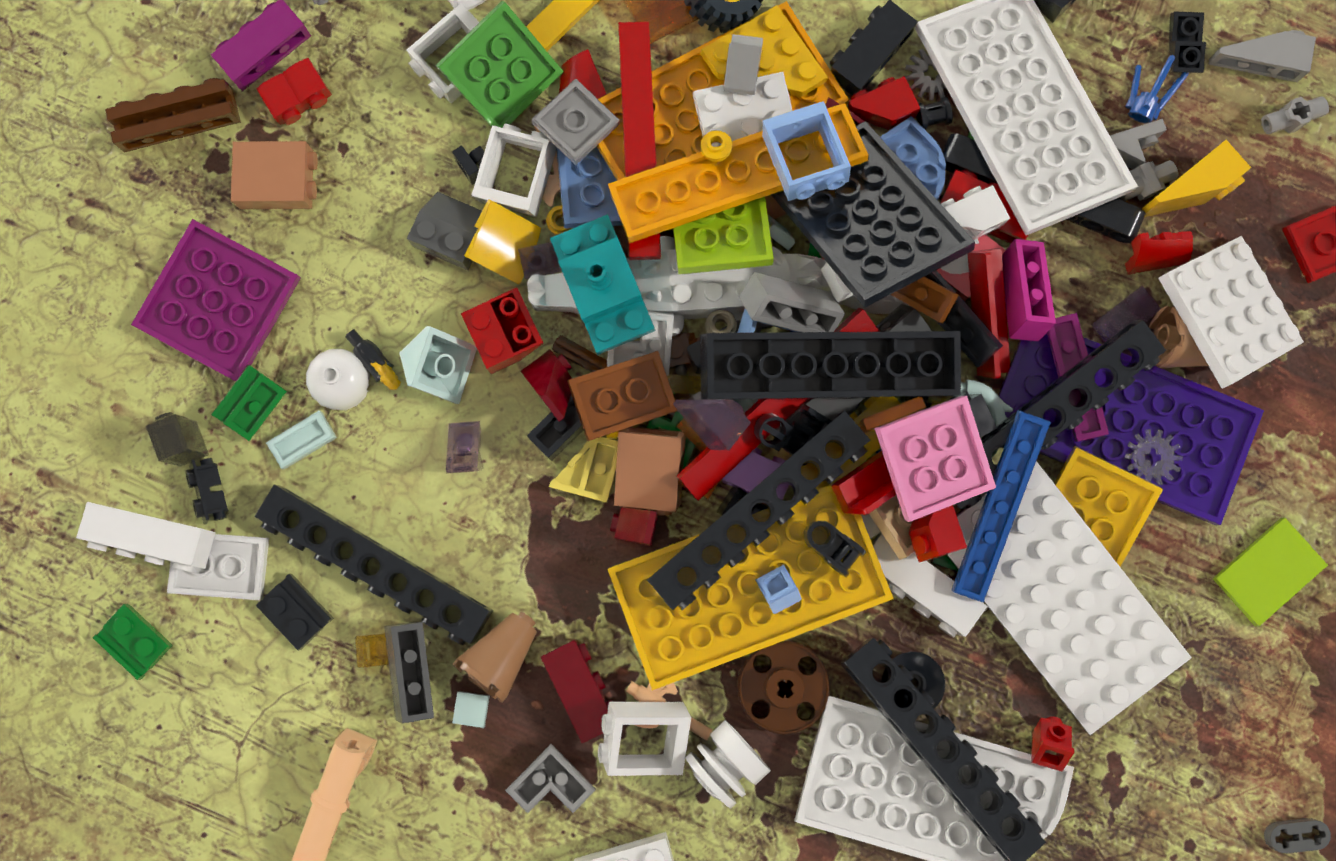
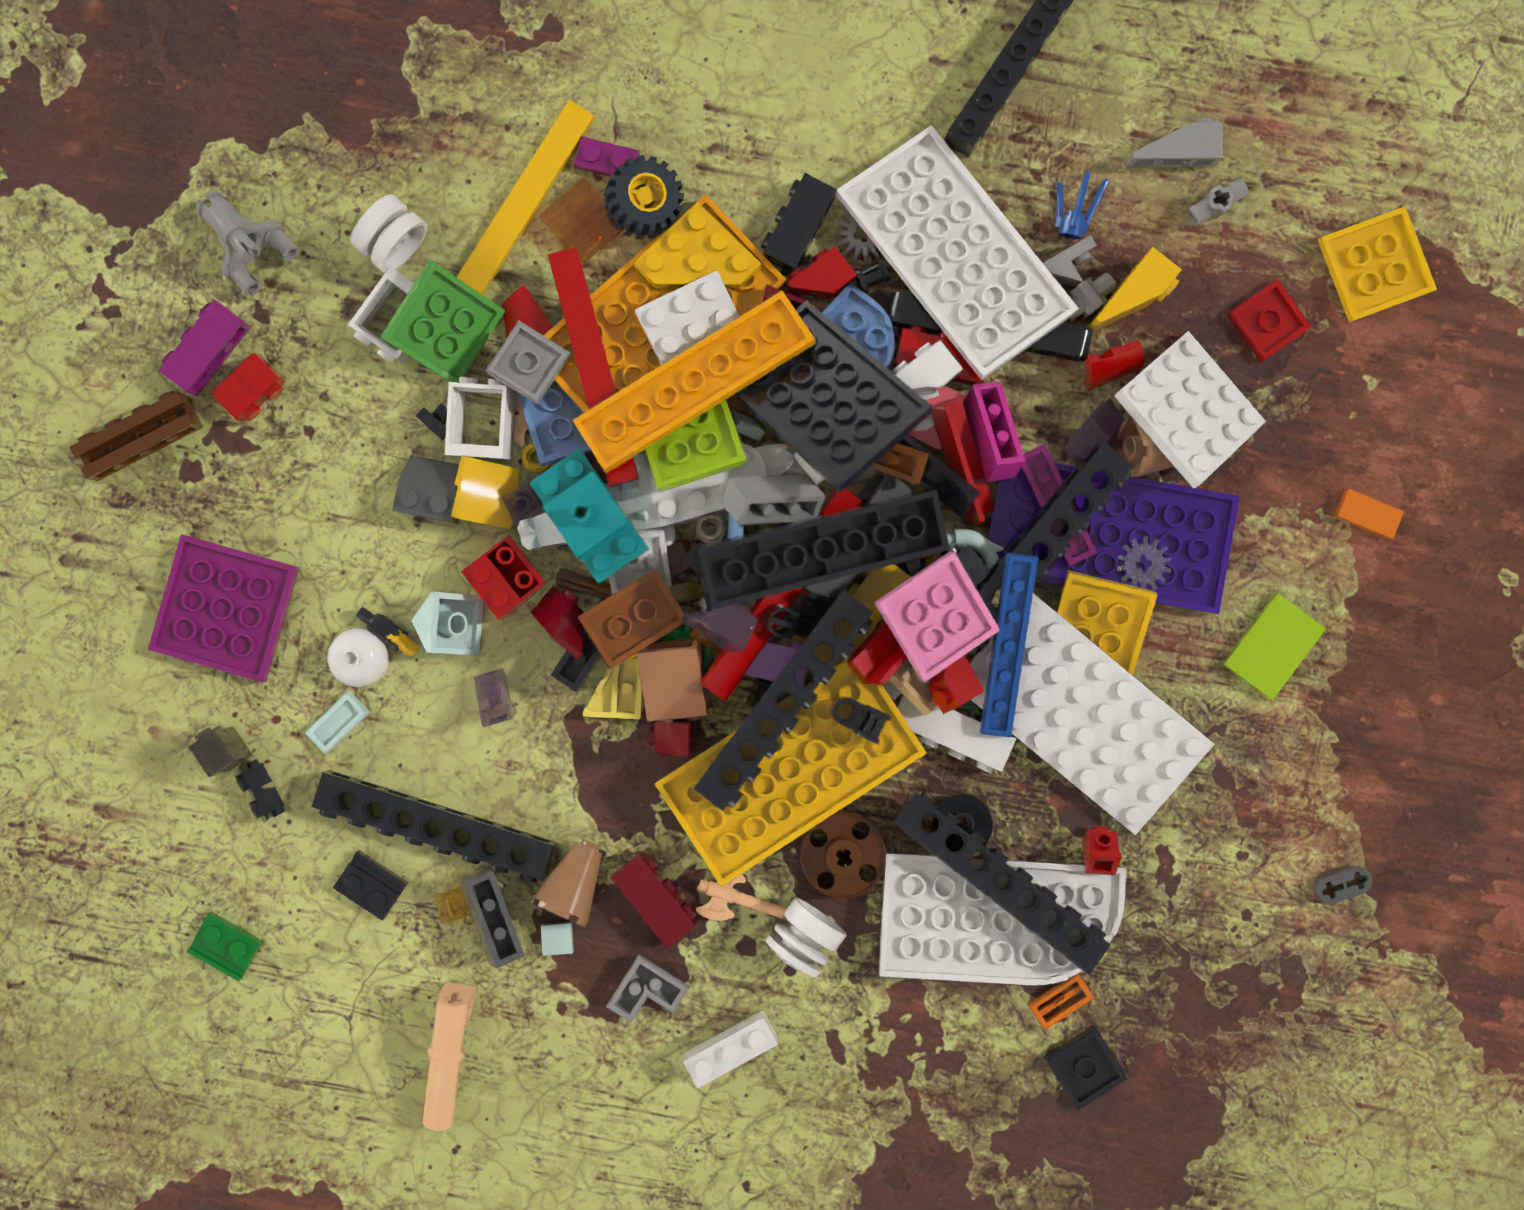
camera: 15 degrees left, 5 degrees up
white brick [76,502,215,572] -> none
white tile [167,534,269,600] -> none
green plate [211,364,287,441] -> none
nougat brick [231,141,318,209] -> none
white window [598,702,691,776] -> none
yellow plate [700,130,732,162] -> none
light grey slope [724,34,763,95] -> none
light blue slope [755,564,802,614] -> none
light blue window [762,101,851,201] -> none
orange tile [859,396,926,433] -> none
black slope [1169,11,1206,73] -> none

